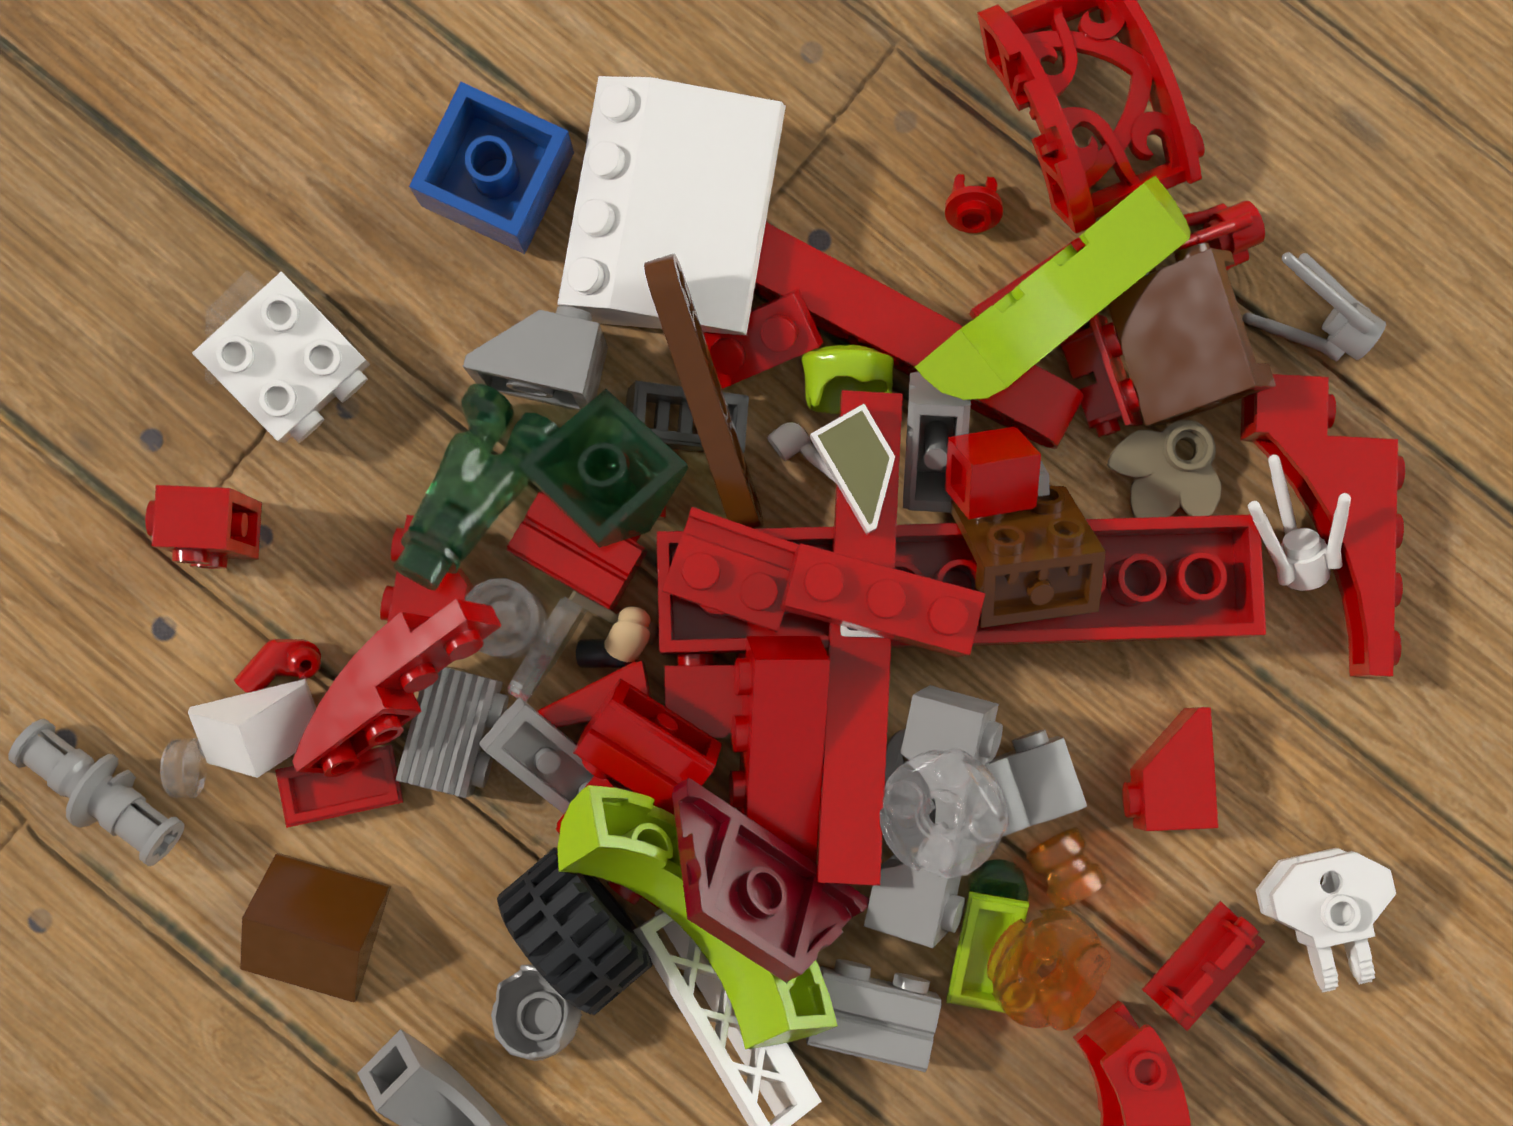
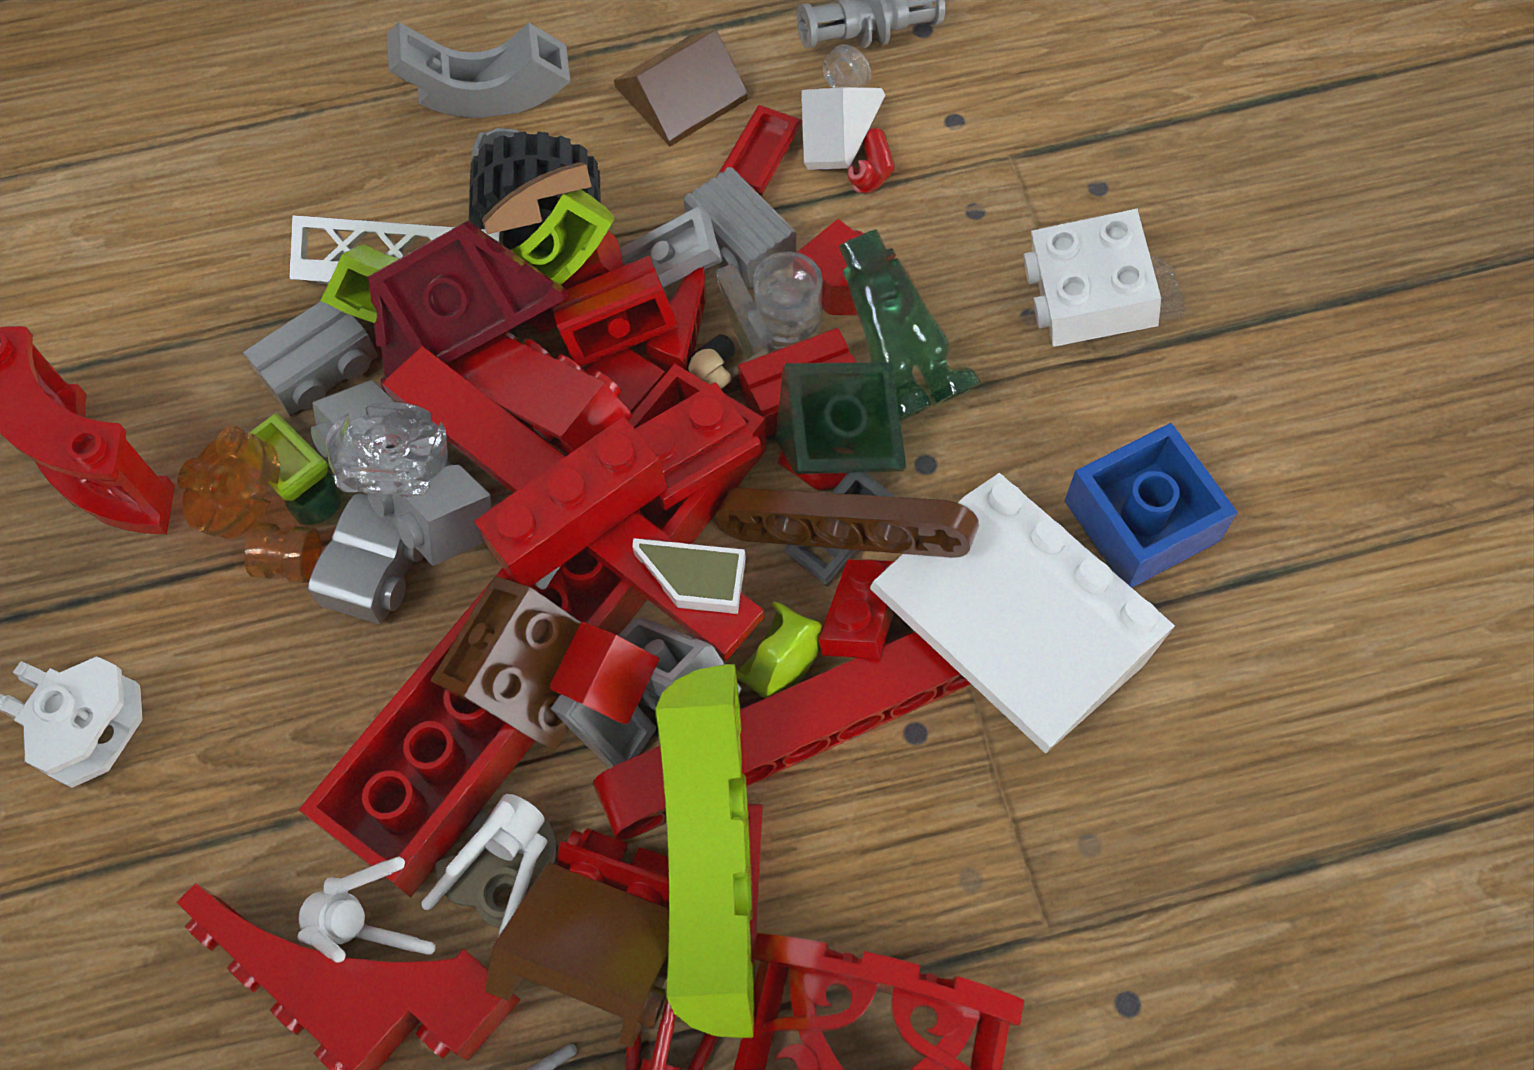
camera: 135 degrees right, 20 degrees down
red brick [145,485,262,569] -> none
red slope [292,599,502,777] -> none
light grey slope [463,306,608,414] -> none
white hand [767,422,836,483] -> none
red plate [945,174,1003,233] -> none
red slope [1122,707,1218,831] -> none
red hinge [1141,901,1265,1031] -> none
none -> white plant [422,794,548,937]
none -> medium nougat slope [482,162,592,234]

